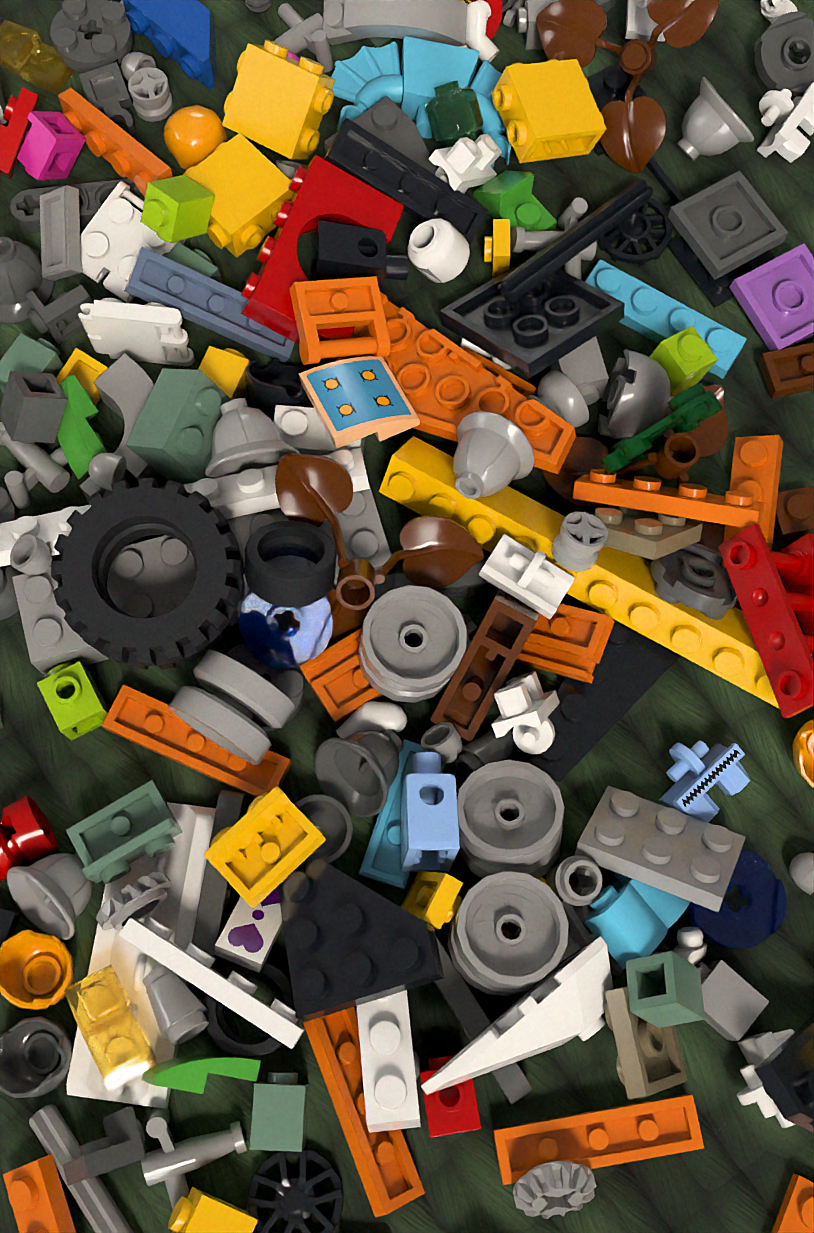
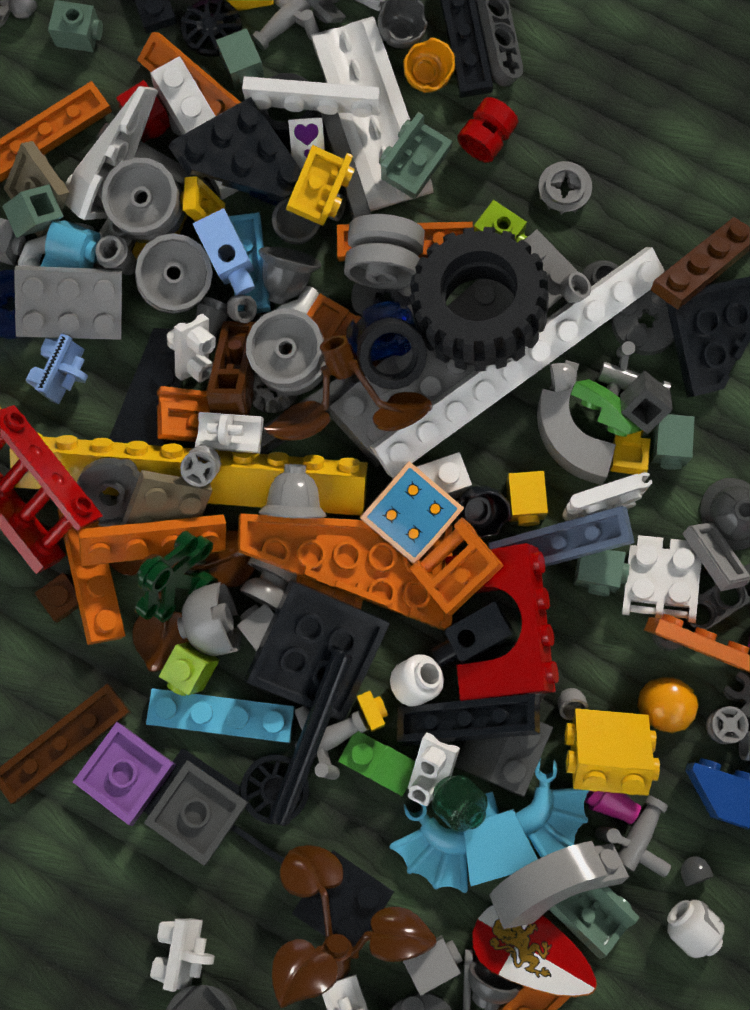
camera: 160 degrees right, 5 degrees up
light grey hat [7,853,94,940] -> none
dark grey bracket [25,285,93,345] -> none
clear yellow slope [64,964,156,1090] -> none
light grey gear [96,872,172,930] -> none
sand green brick [125,368,232,485] -> none
lime brick [140,175,215,243] -> none
bright green slope [141,1053,261,1094] -> none
light grey cone [143,966,209,1046] -> none
yellow brick [183,133,294,258] -> none
light grey hat [205,398,300,478] -> none
white arm [465,0,500,62] -> none
yellow brick [491,59,607,163] -> none
light grey gear [513,1161,597,1219] -> none
light grey hat [677,77,754,161] -> none

